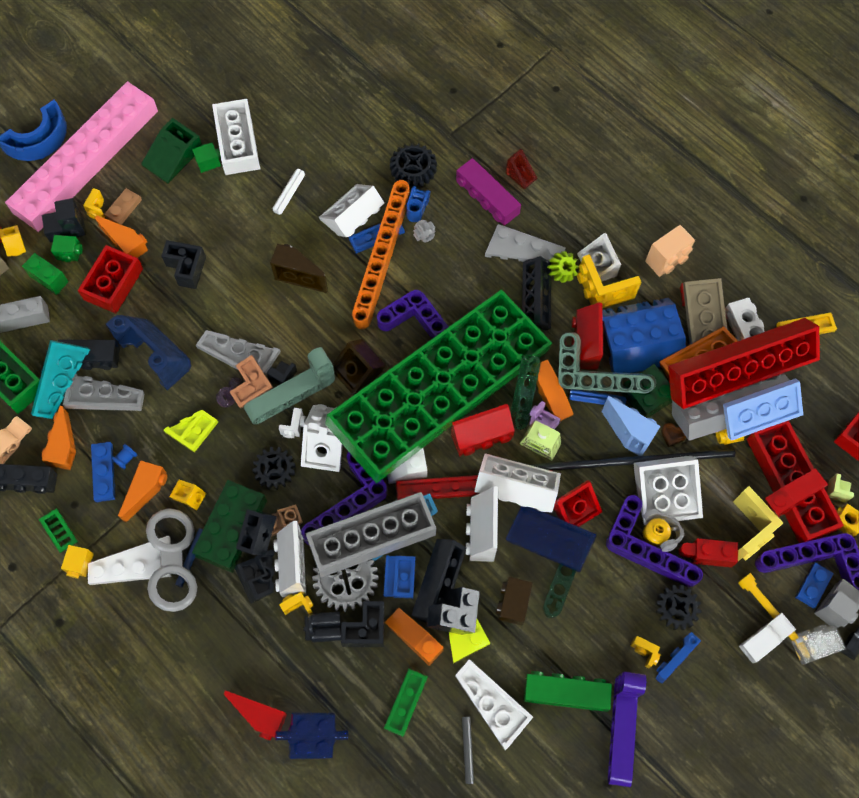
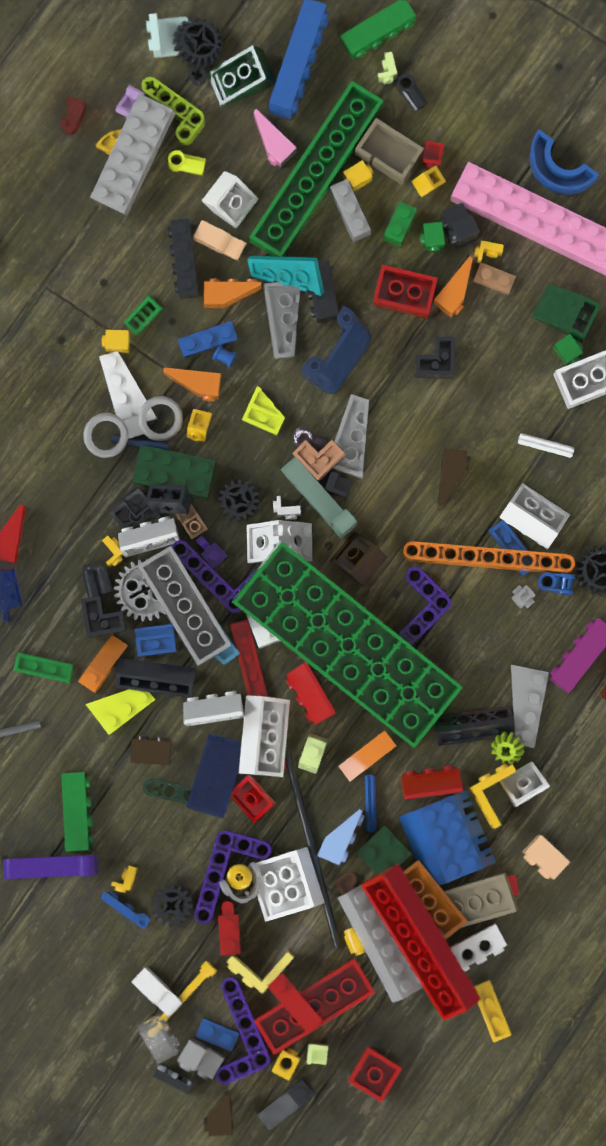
camera: 85 degrees right, 15 degrees up
brick [426,587,479,635] -> none
white wing [455,660,533,751] -> none
clear green beam [510,354,540,430] -> none
lavender bracket [530,401,560,429] -> none
sand green beam [558,332,657,393] -> none
light blue plate [723,378,803,441] -> none
none -> dark purple plate [196,536,228,569]

